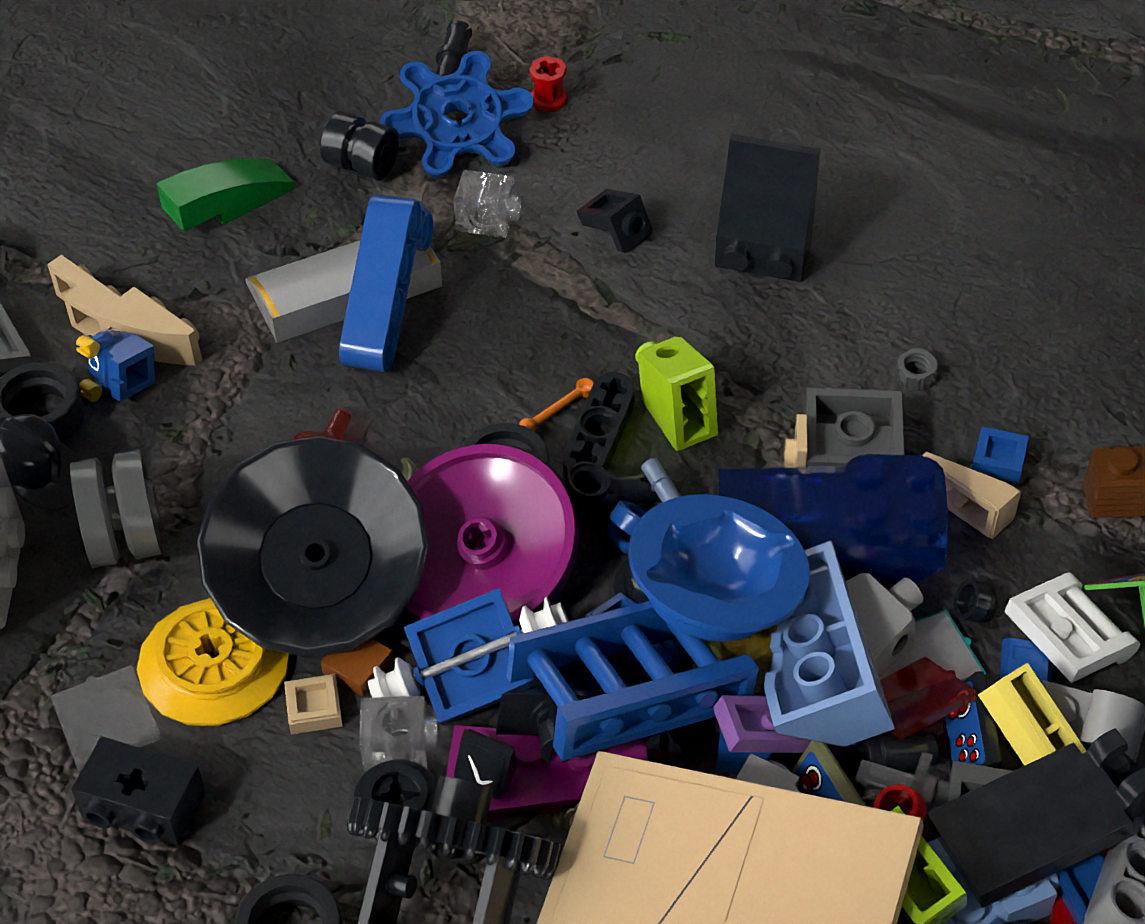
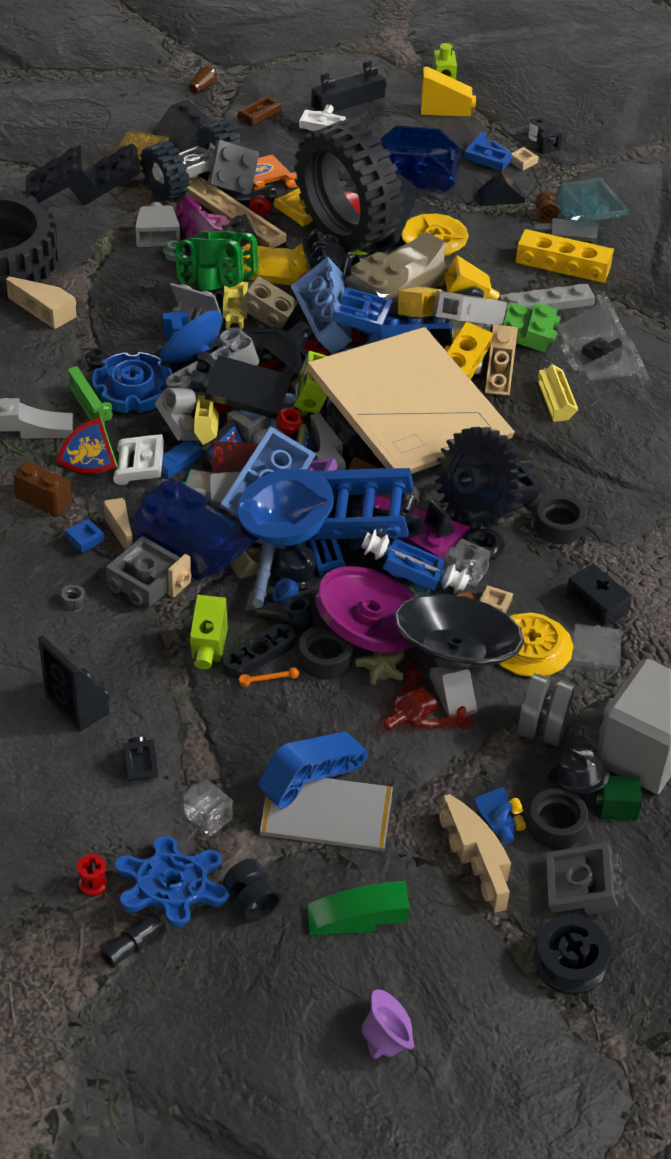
camera: 150 degrees left, 5 degrees down
none -> medium lavender piece [361,989,414,1059]

